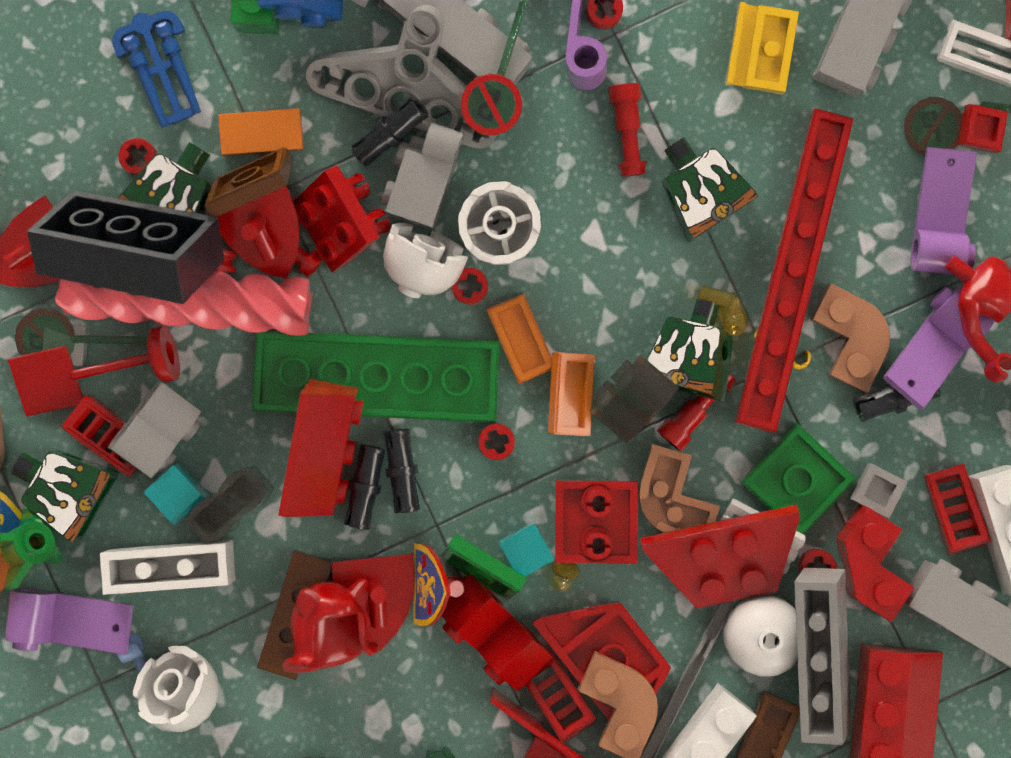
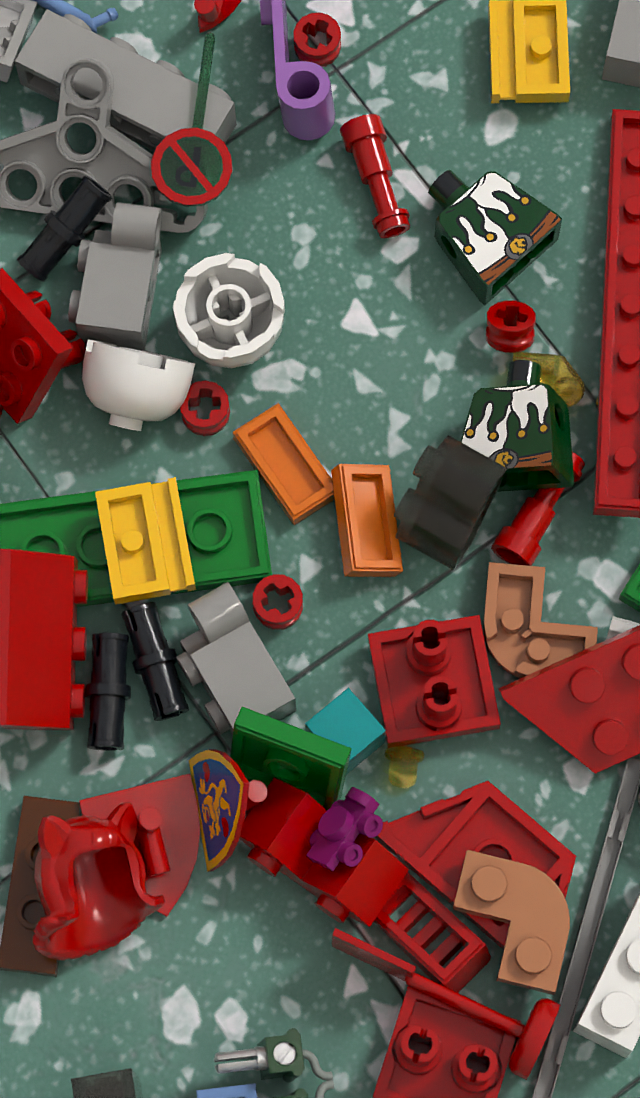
camera: 10 degrees left, 15 degrees down
none -> yellow plate [95,477,196,605]
none -> light grey hinge [176,582,296,736]
none -> magenta piece [306,787,383,871]
none -> red bush [486,301,536,353]

